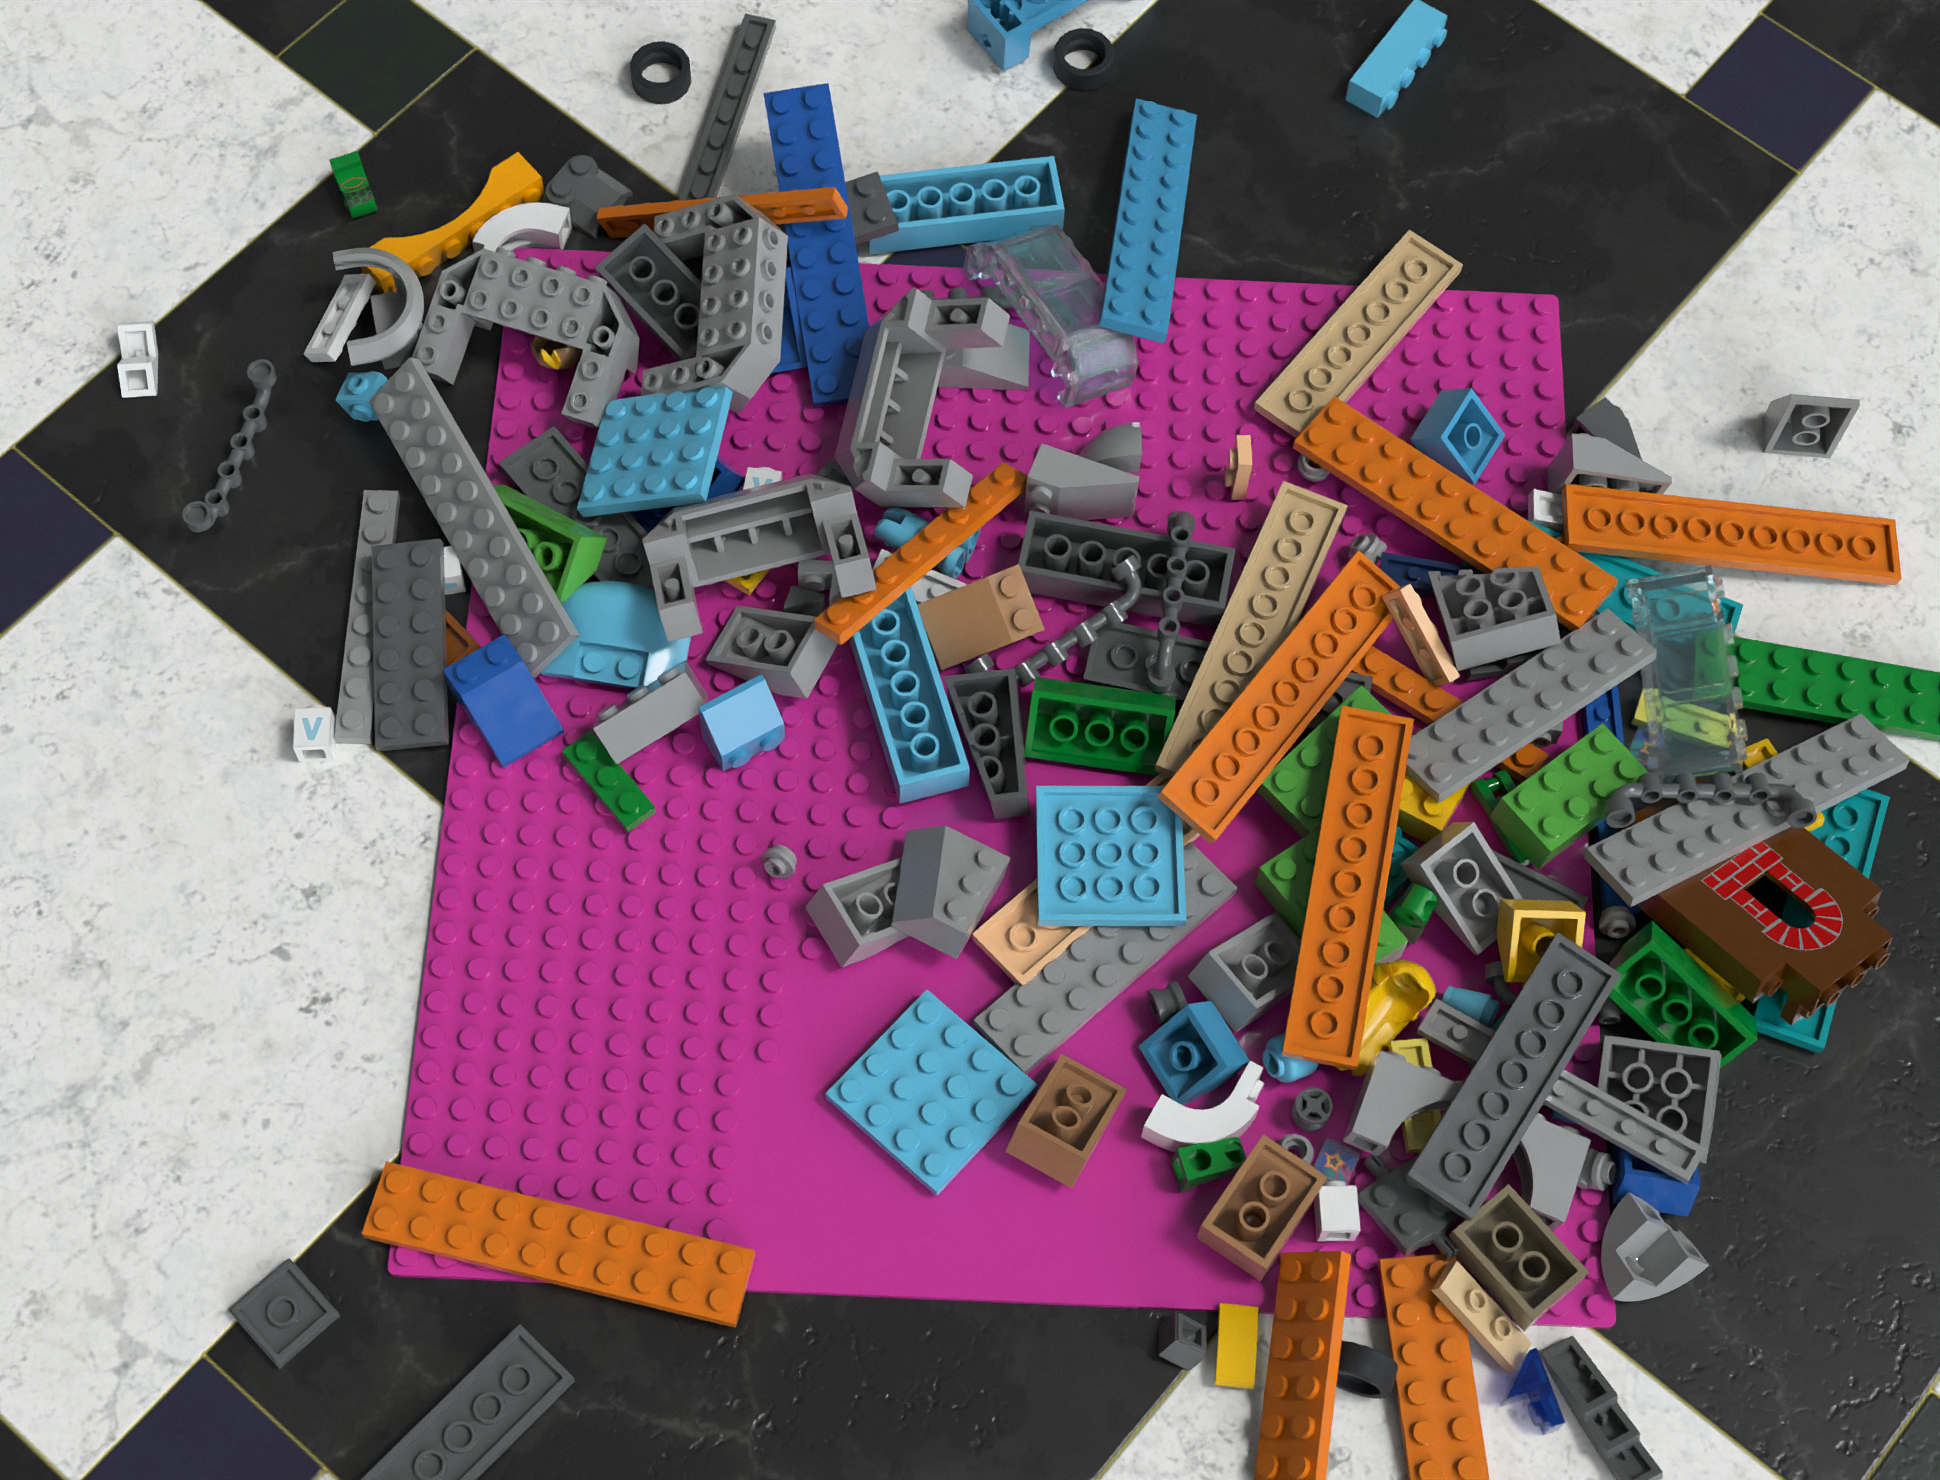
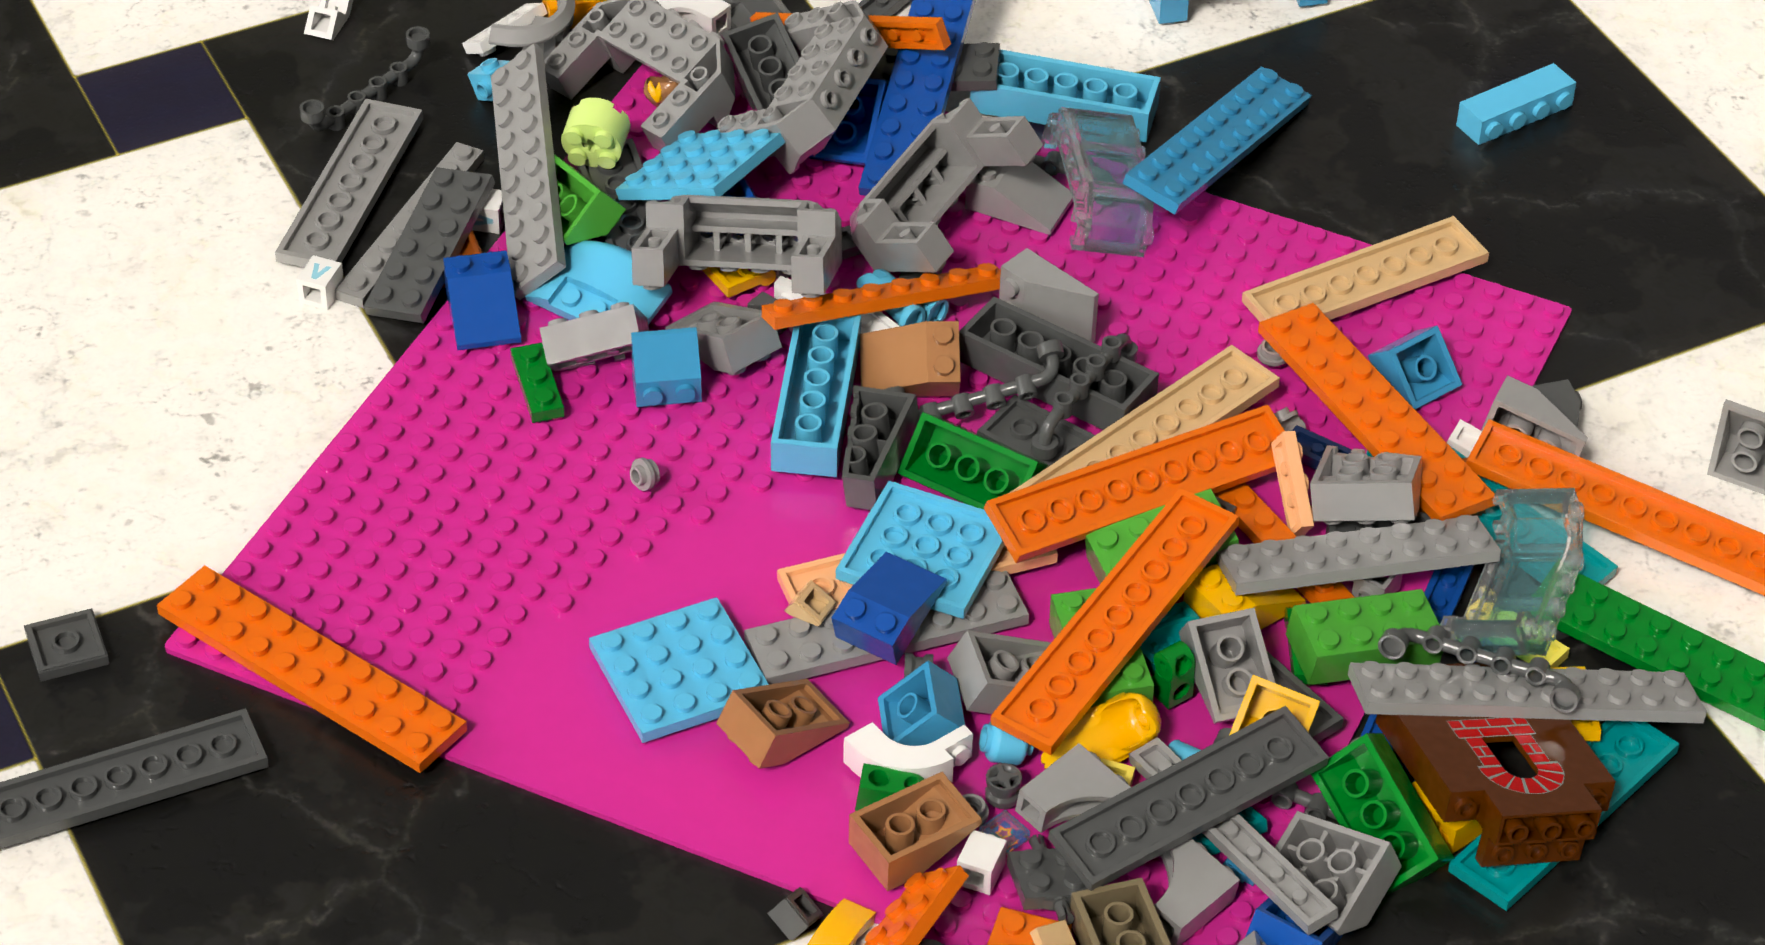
camera: 25 degrees right, 20 degrees down
light grey slope [805,857,910,968] -> none
light grey wedge [891,825,1011,959] -> none
black tyre [1053,28,1114,91] -> none
light grey brick [1078,422,1142,473] -> none
light nougat plate [1224,435,1252,500] -> none
light grey plate [1577,1148,1617,1191] -> none
none -> light grey plate [275,98,423,267]
none -> yellowish green brick [561,98,630,169]
none -> tan slope [784,580,837,626]
none -> blue slope [831,552,947,665]

